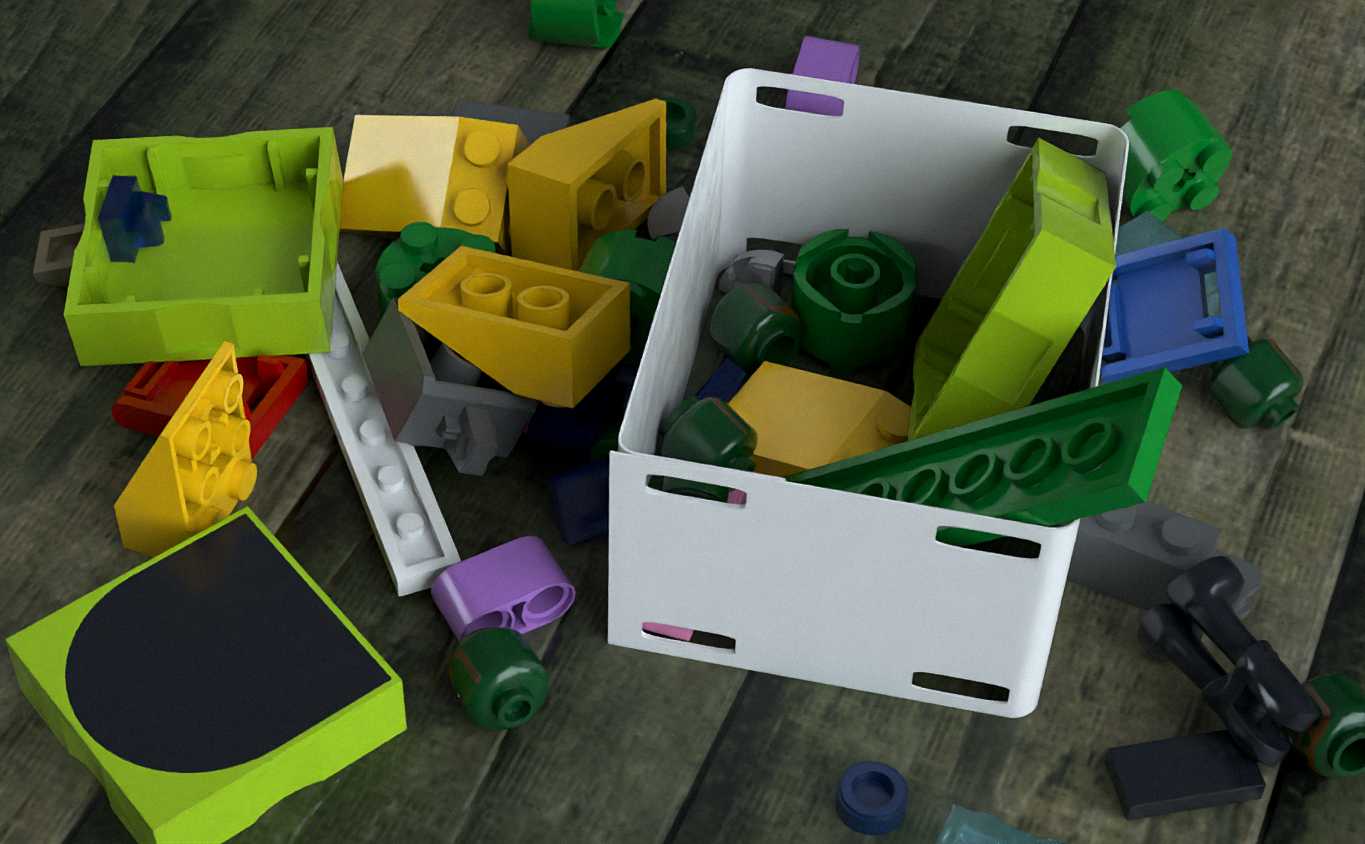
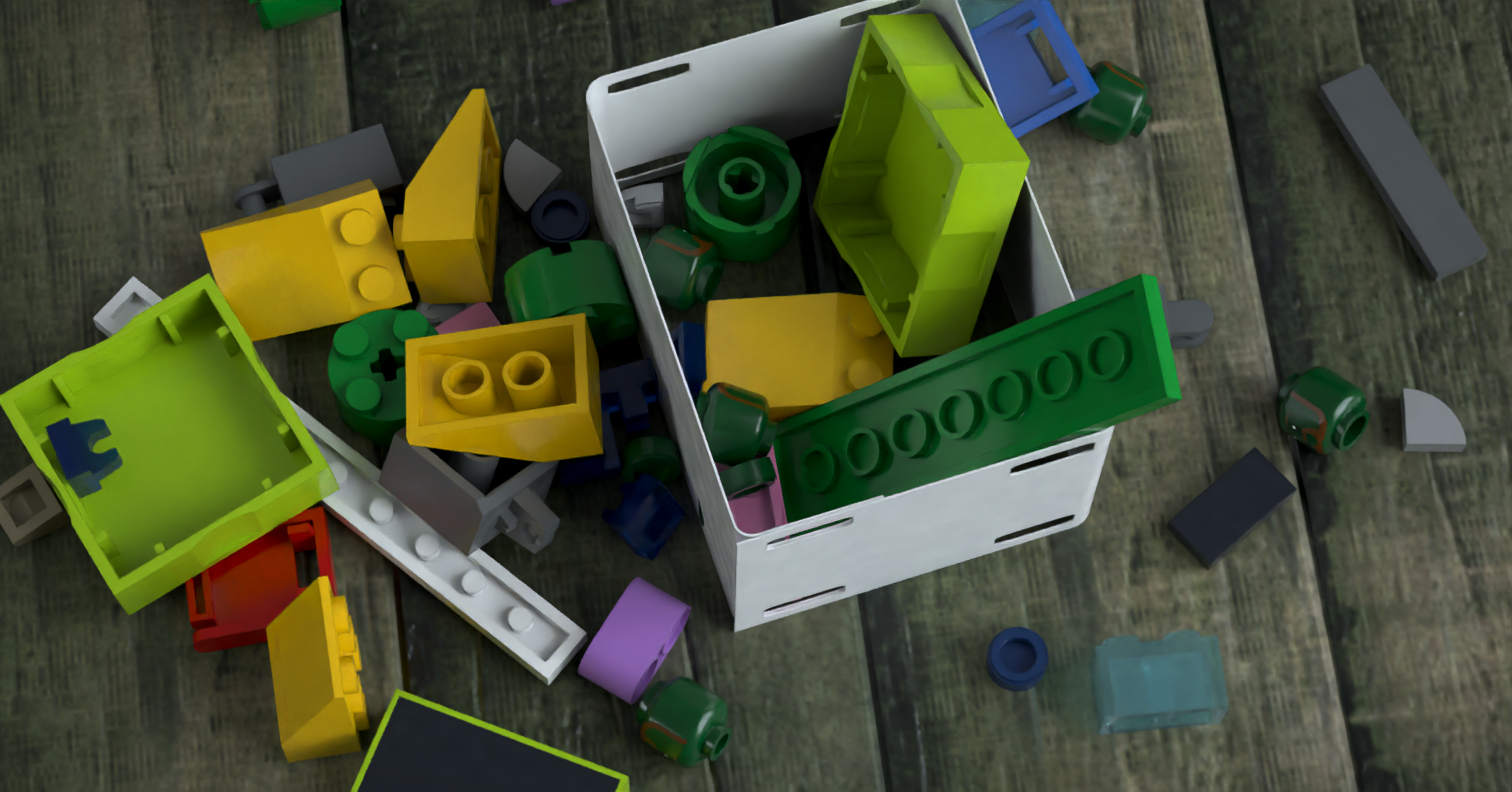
camera: 30 degrees left, 20 degrees up
dark green tile [657,97,696,149] -> none
black piece [1138,556,1320,767] -> none

